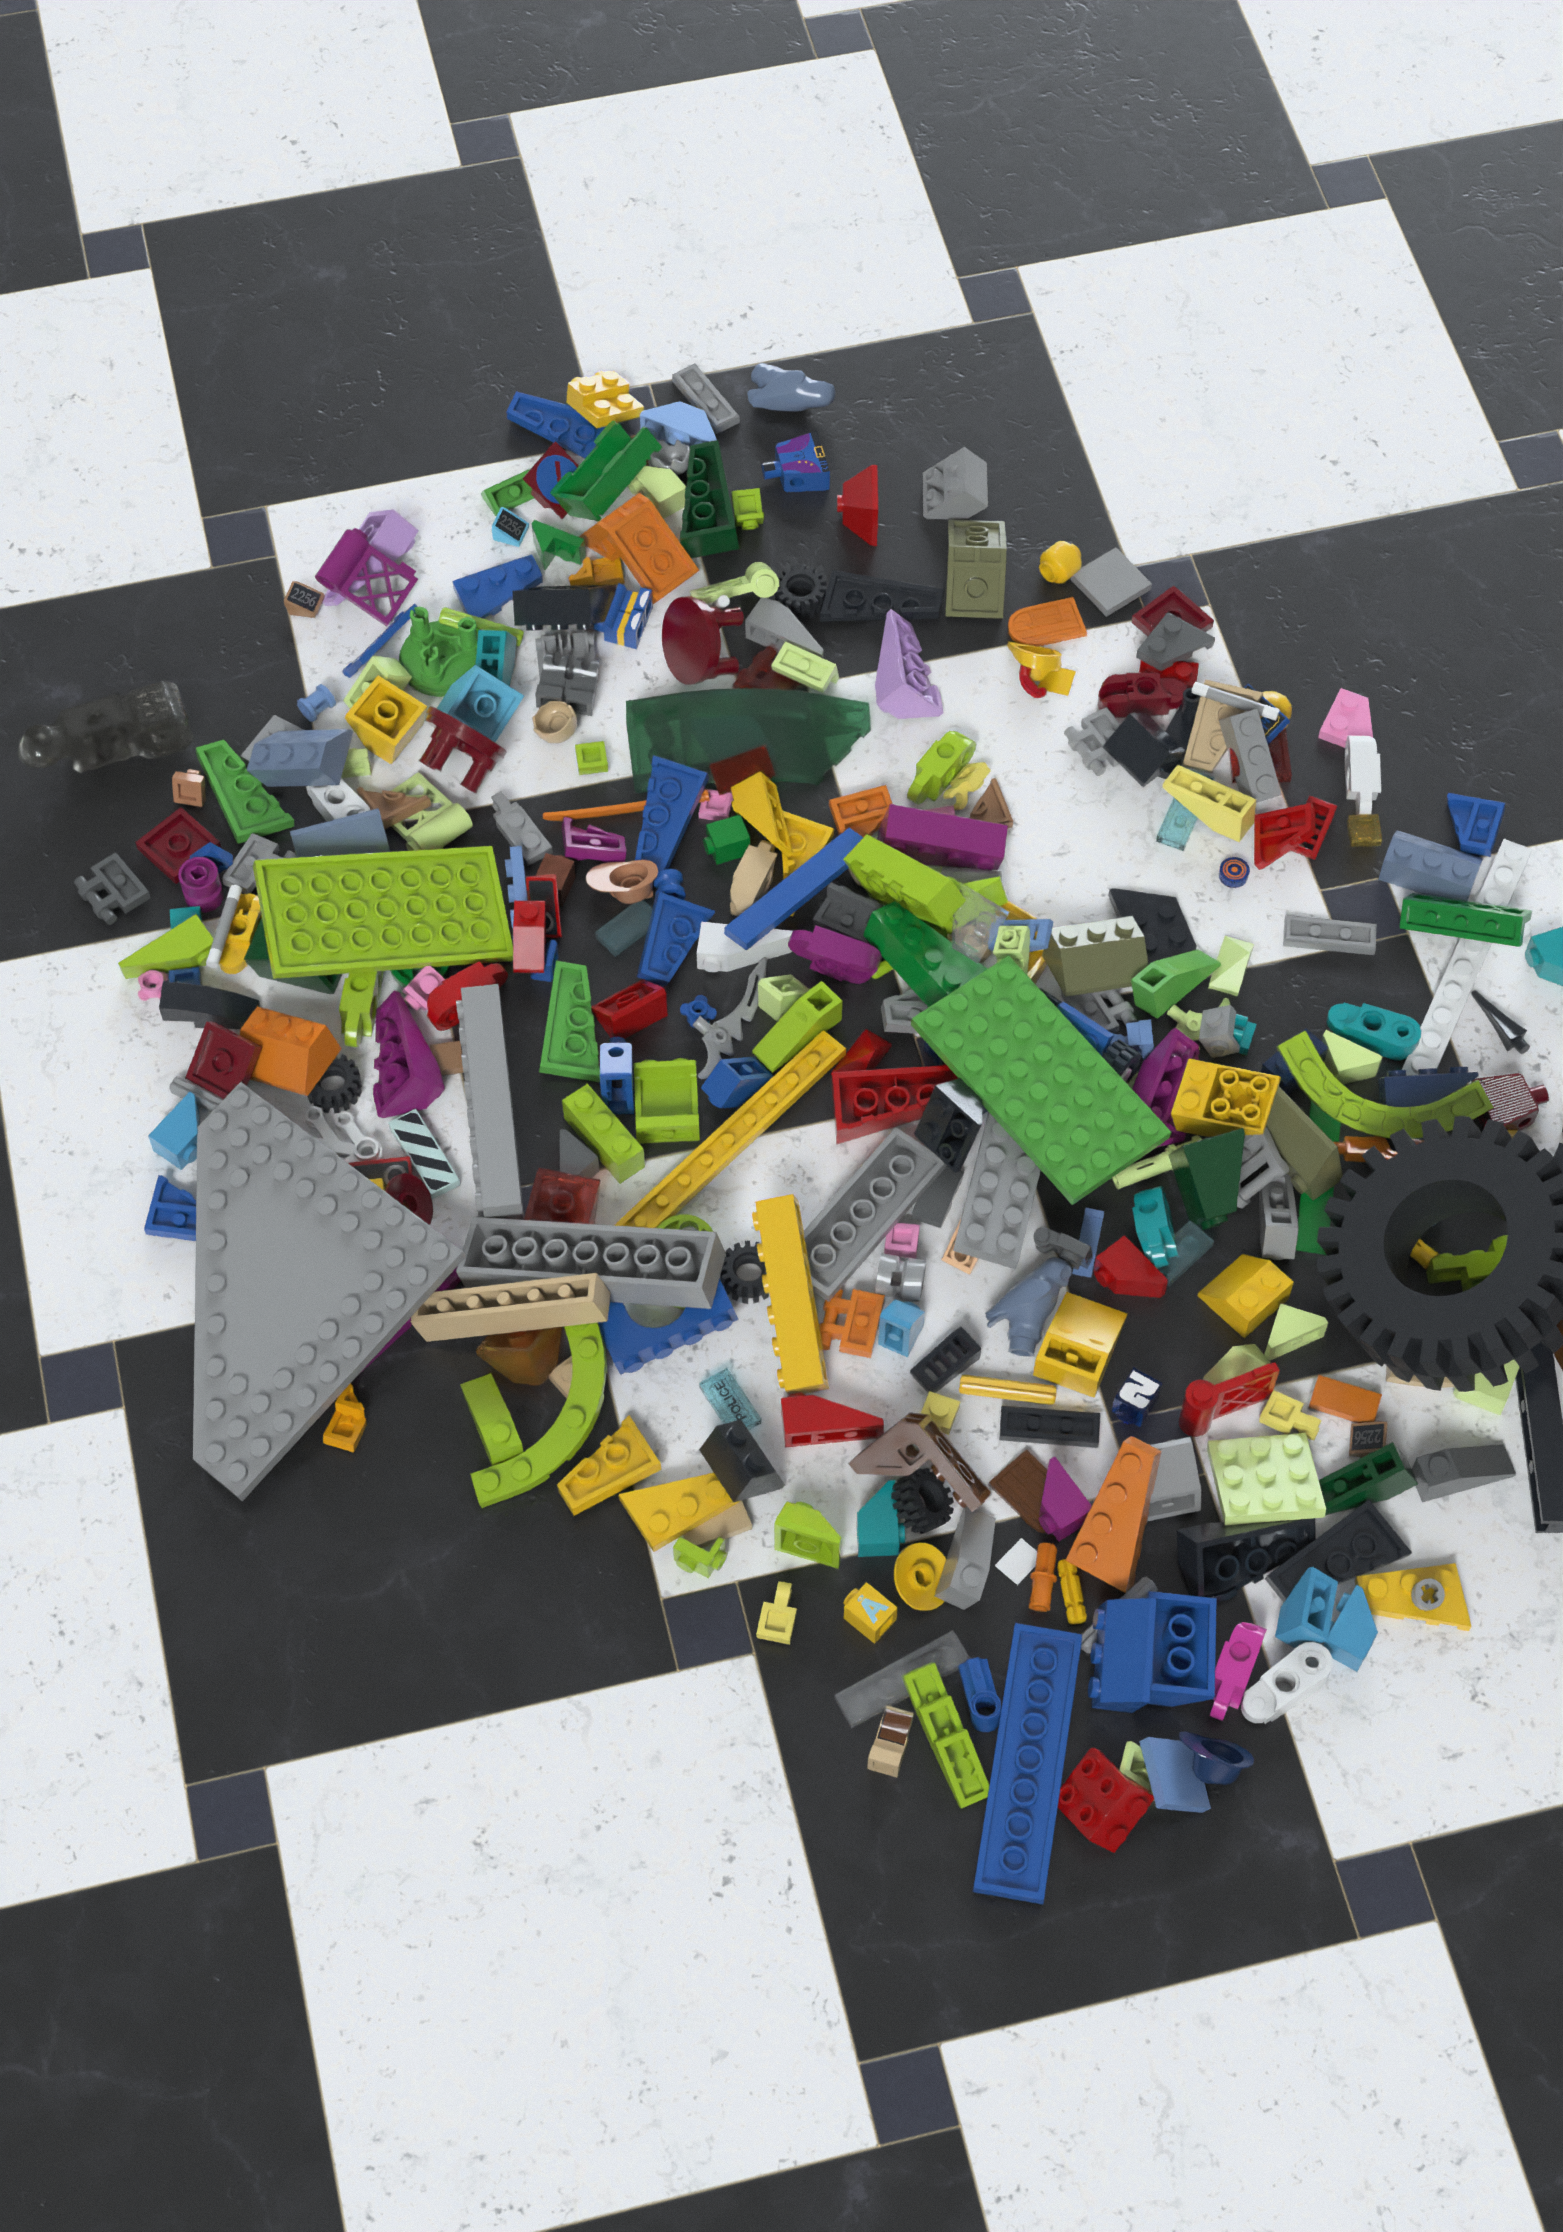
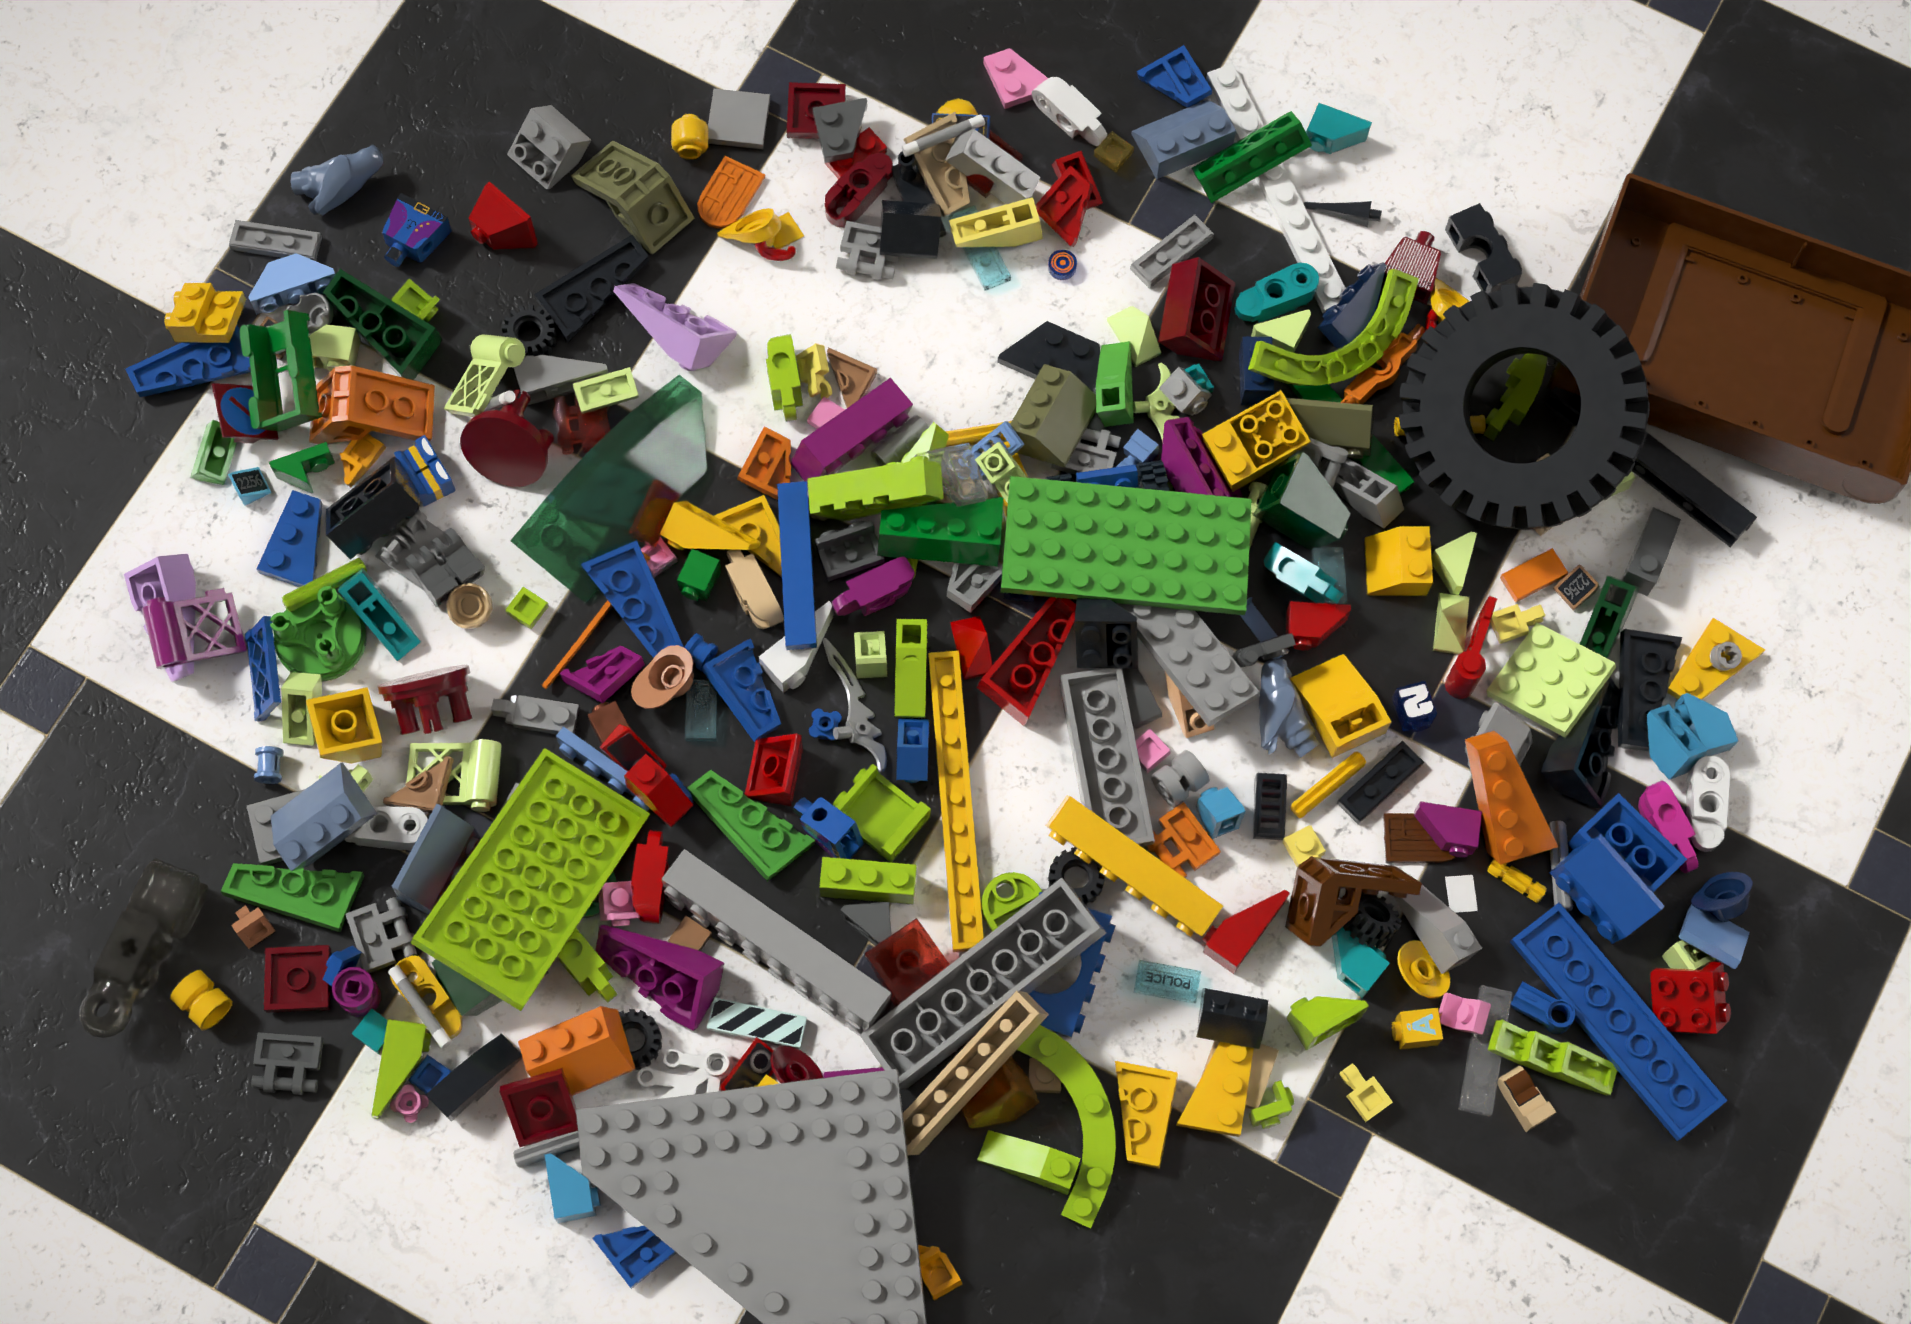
camera: 50 degrees left, 10 degrees up
slope [284,581,325,618] -> none
medium azure slope [437,665,524,742] -> none
orange axle [1029,1543,1057,1612] -> none
none -> yellow wheel [170,970,233,1031]
none -> dark red slope [1158,257,1235,361]
none -> bright pink bracket [1439,993,1491,1035]

